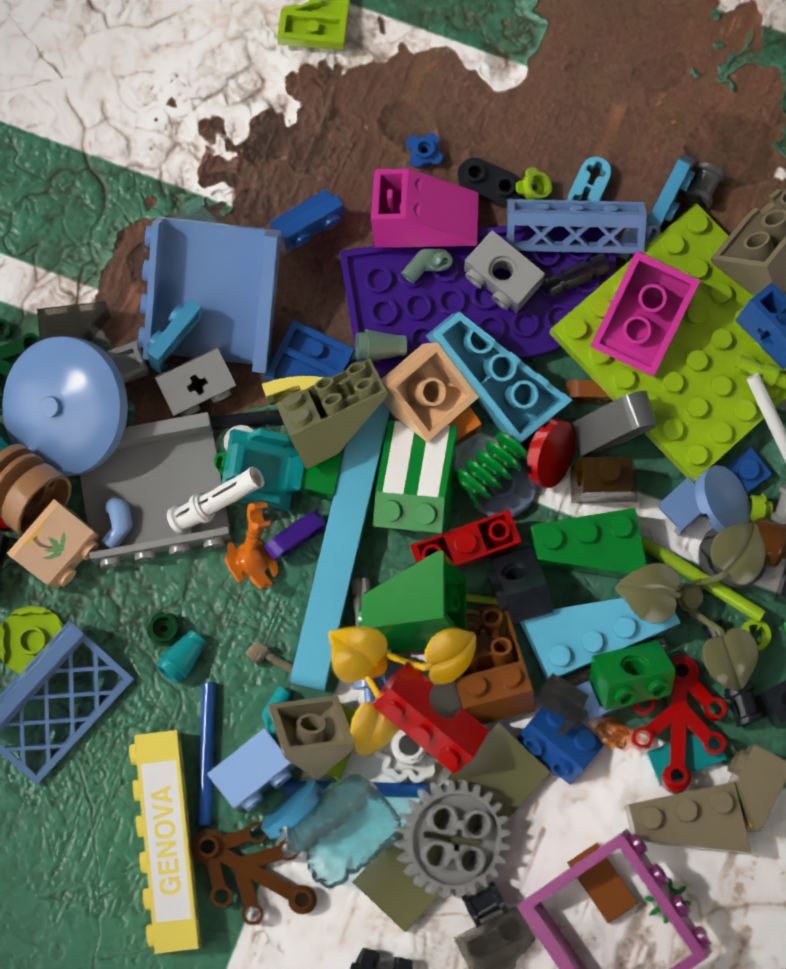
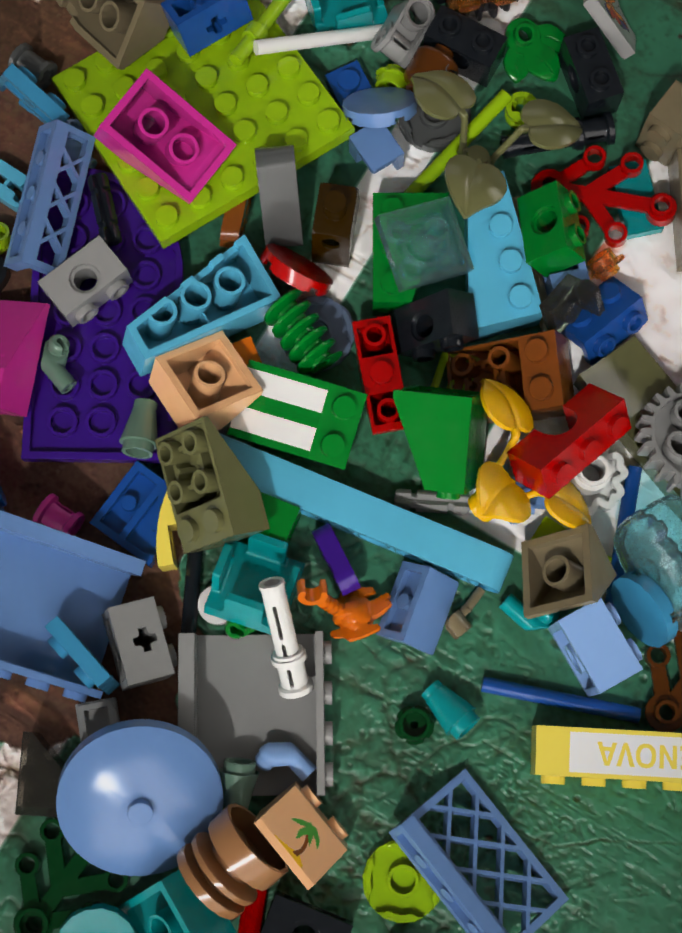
camera: 80 degrees left, 0 degrees up
none -> dark pink bush [32,493,85,536]
none -> sand green cone [219,757,259,810]
none -> clear light blue plate [374,196,474,292]
none -> medium blue panel [376,561,459,655]

